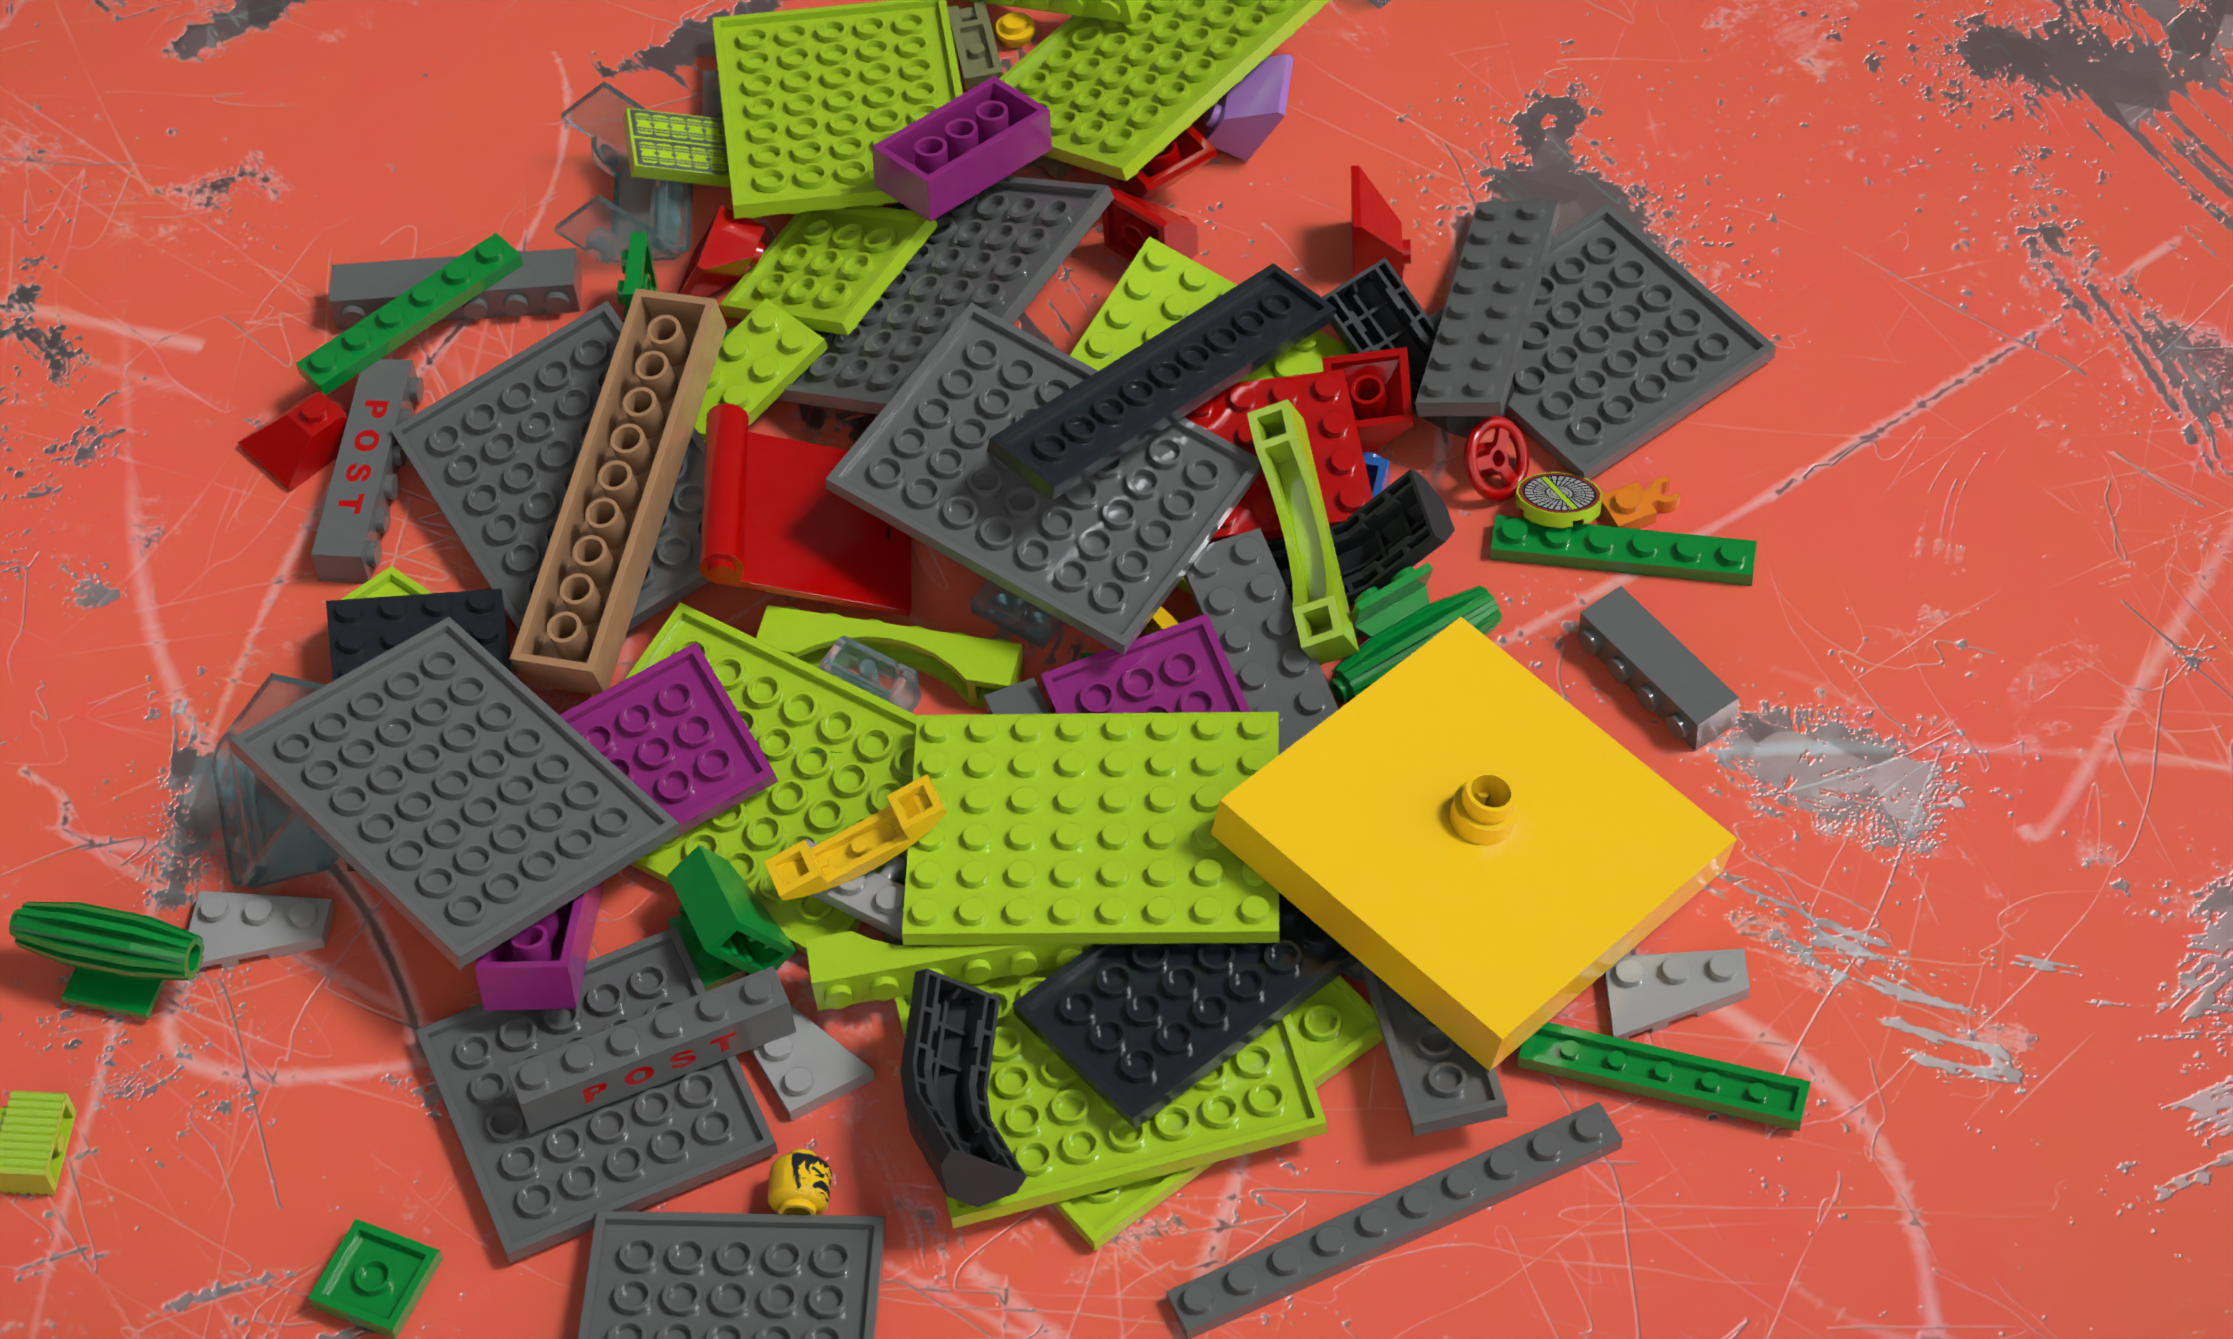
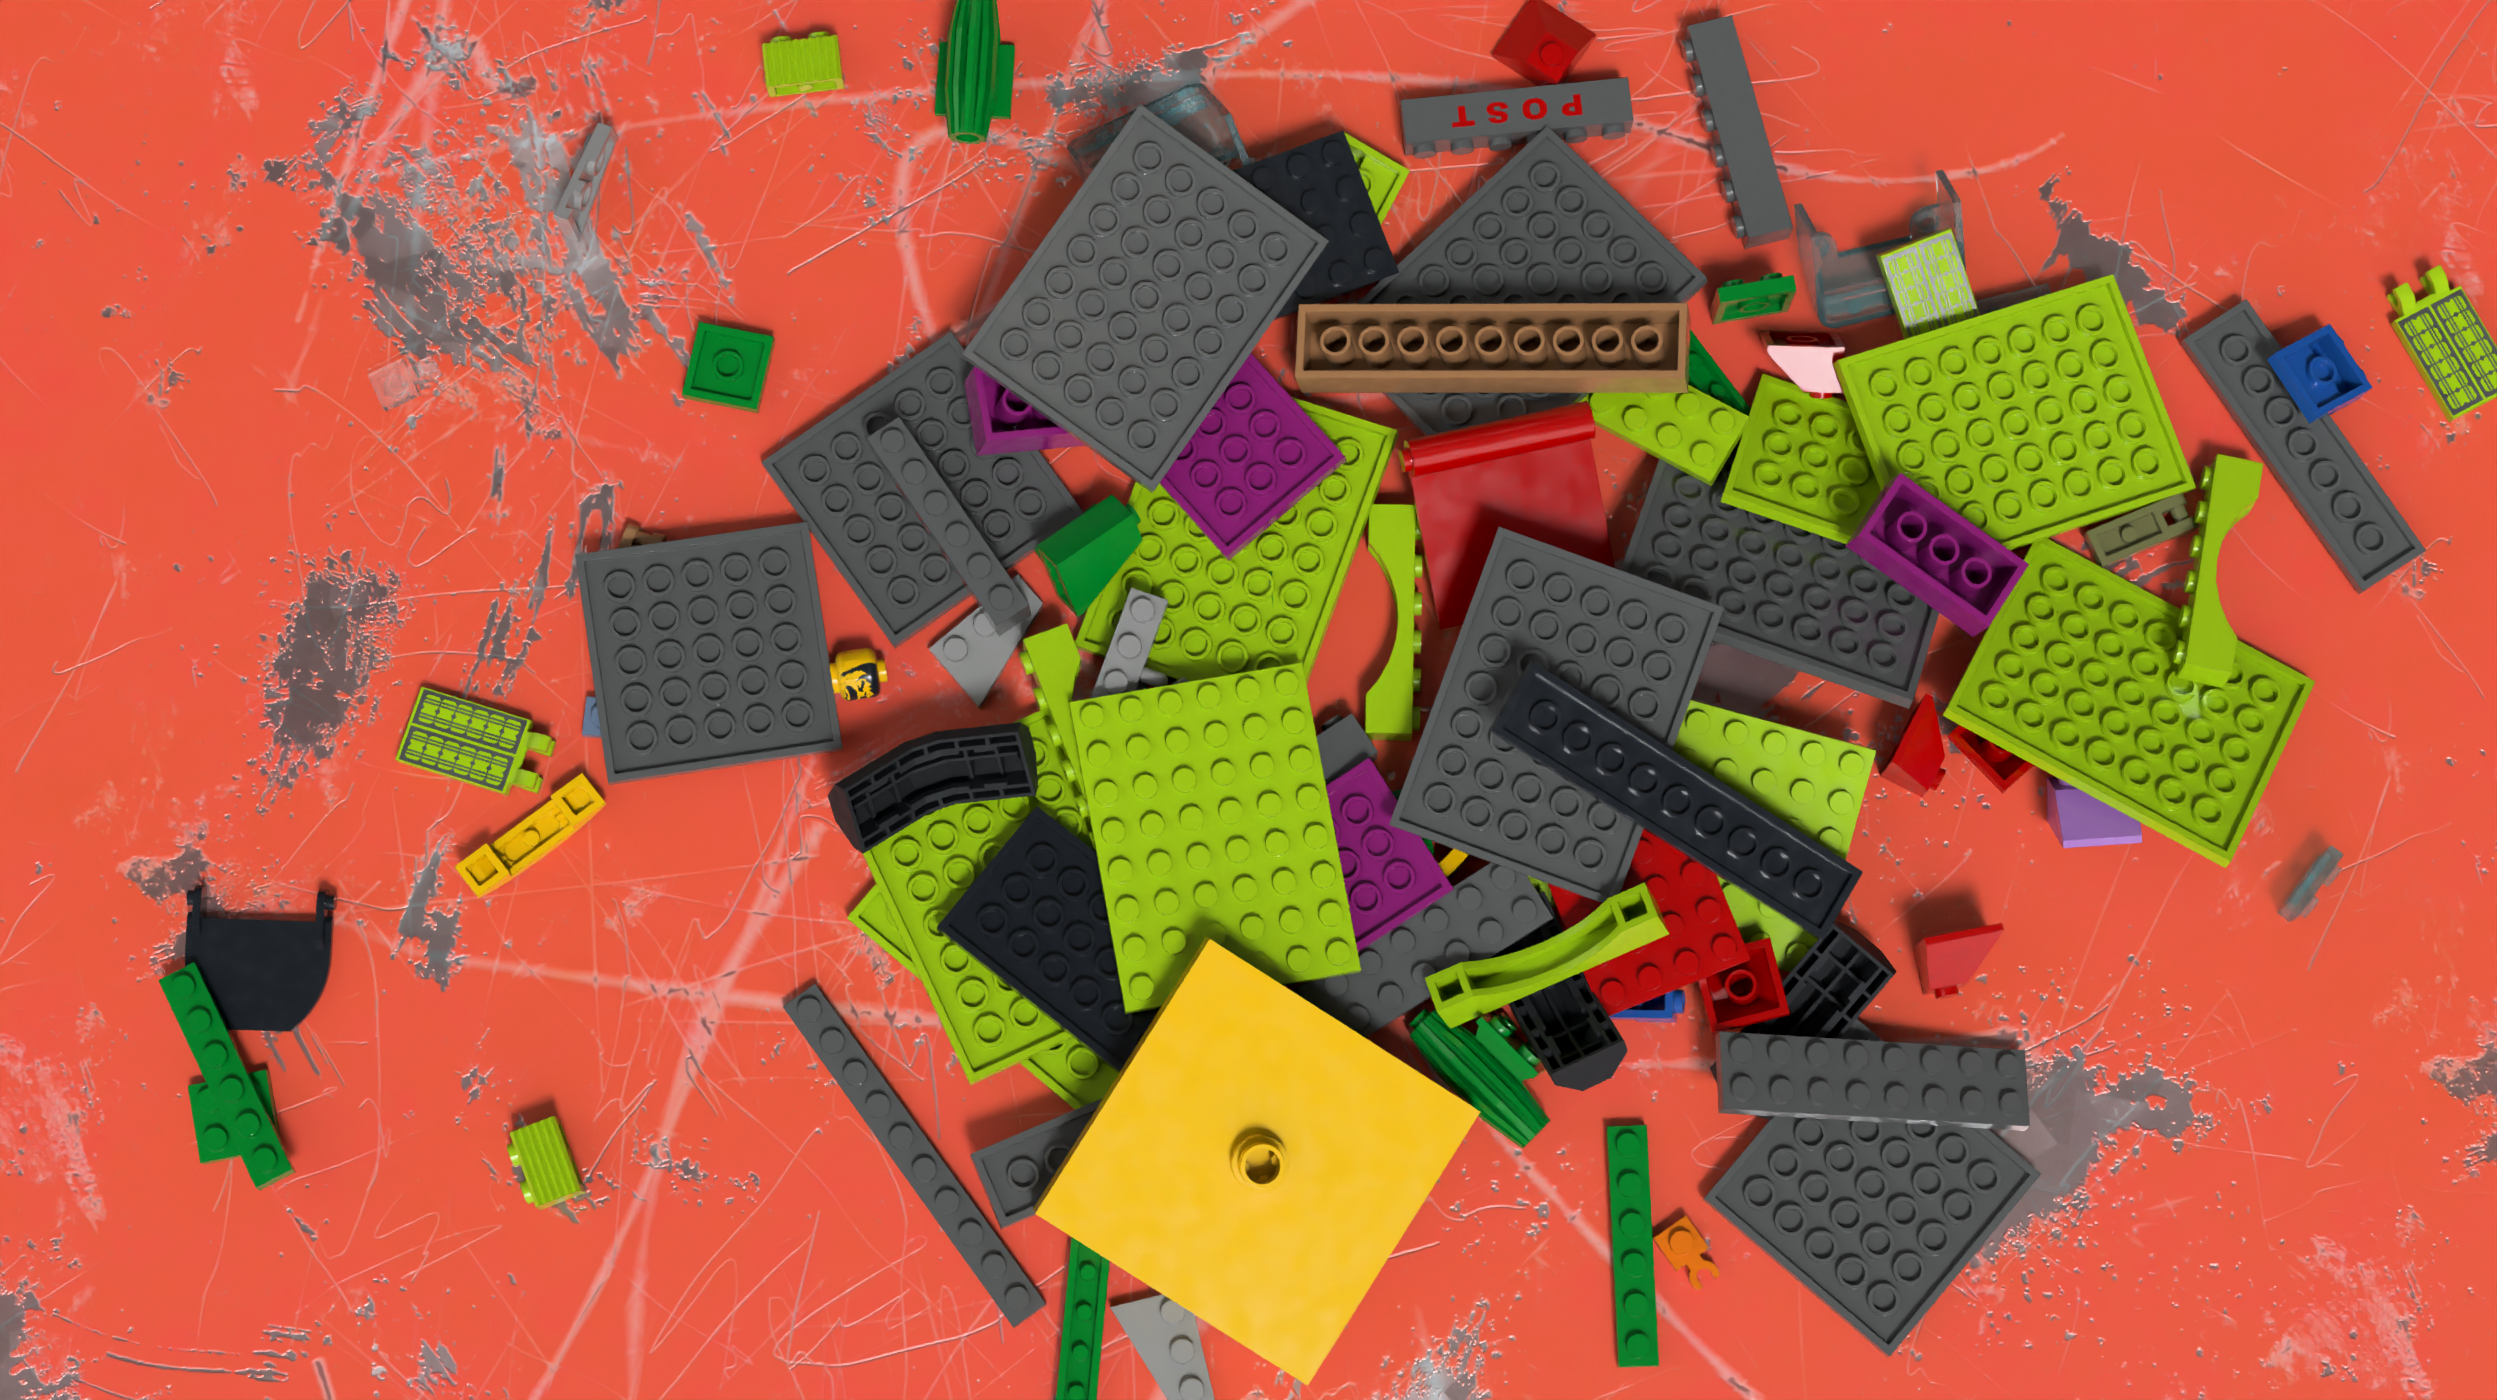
camera: 75 degrees right, 25 degrees up
light grey wing [188,891,335,974] -> none
green plate [296,233,523,395] -> none
yellow slope [764,774,947,901] -> none
clear light blue brick [819,636,921,713] -> none
yellow plate [996,12,1035,48] -> none
red piece [1464,416,1529,502] -> none
tile [1515,472,1603,528] -> none
dark grey brick [1578,586,1739,751] -> none

